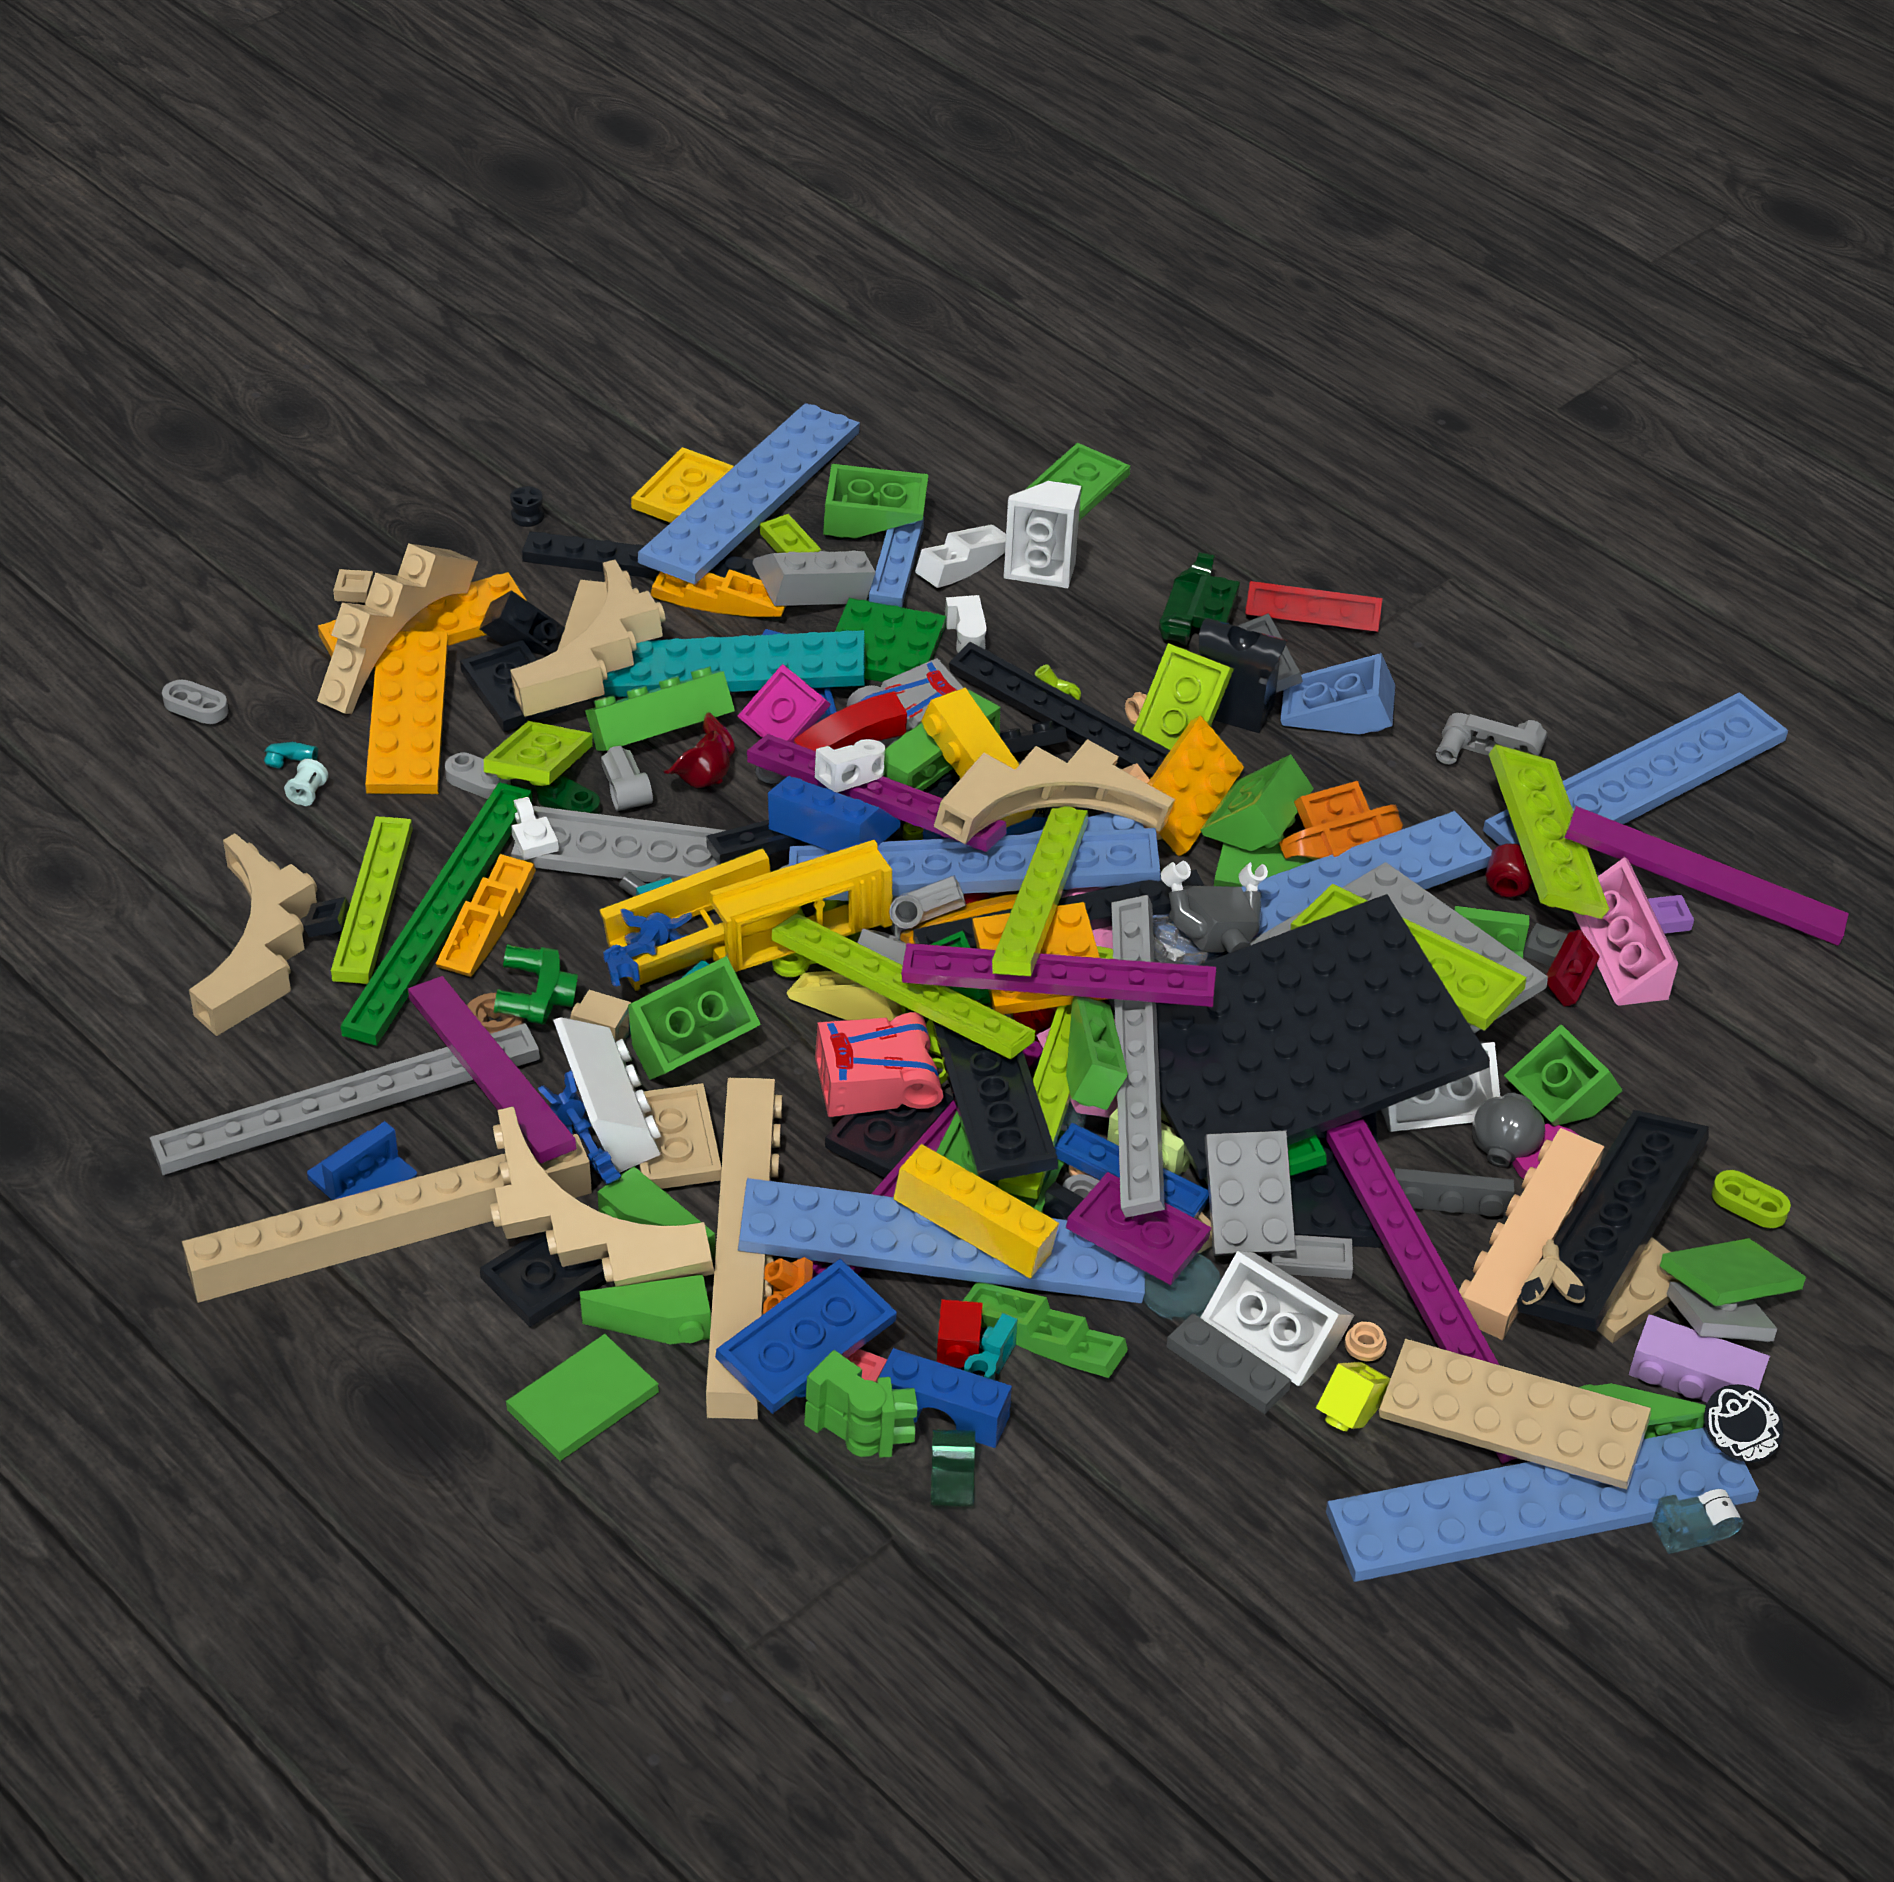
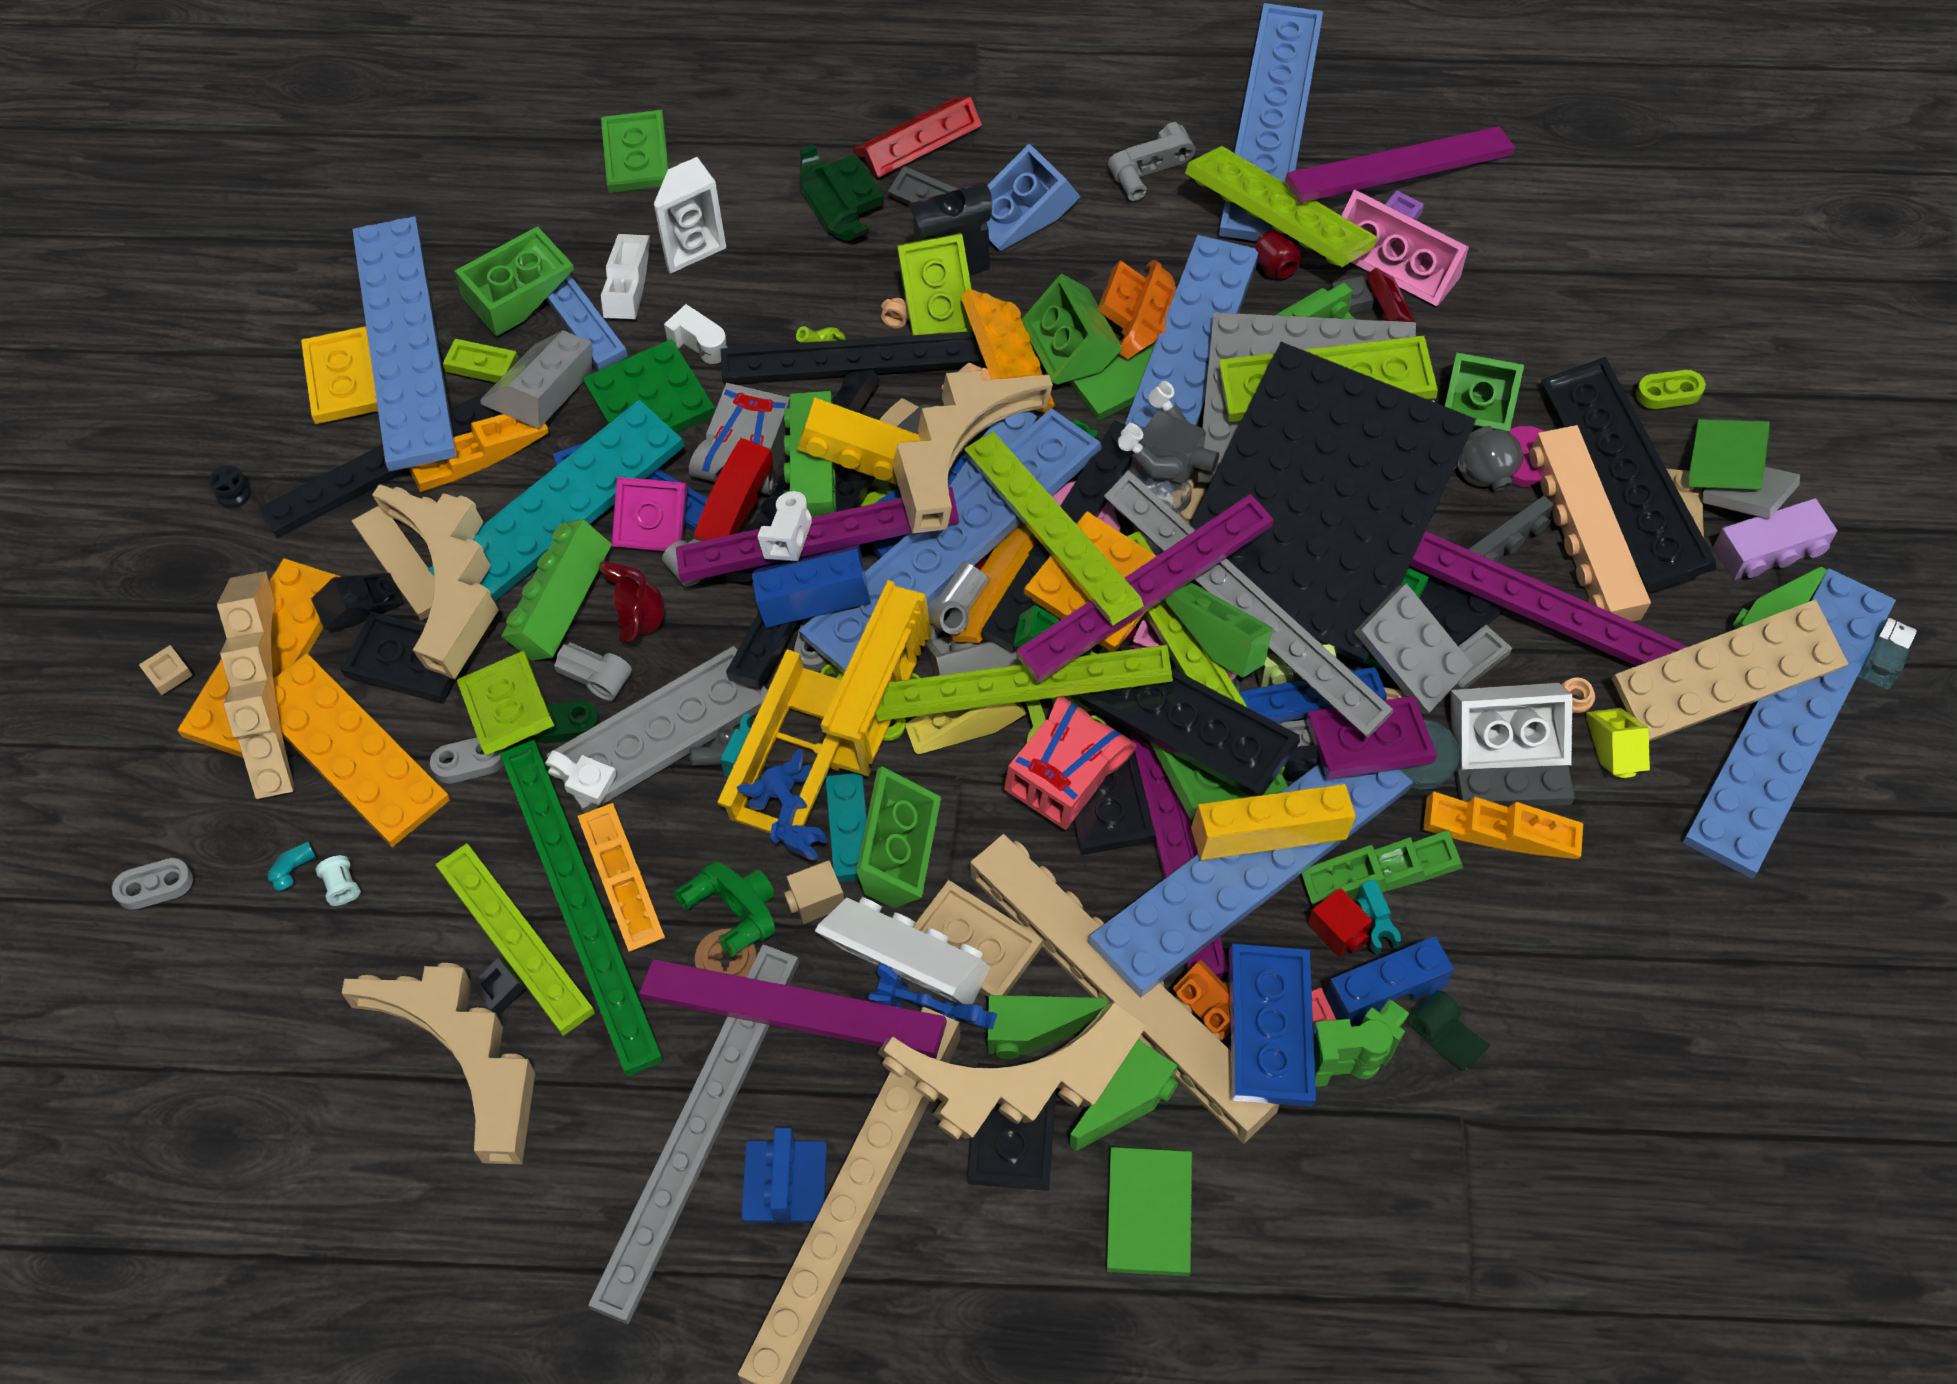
camera: 40 degrees left, 15 degrees up
tan piece [1521,1239,1585,1305] -> none
black sticker [1704,1384,1783,1462] -> none
none -> light orange slope [1423,791,1583,859]

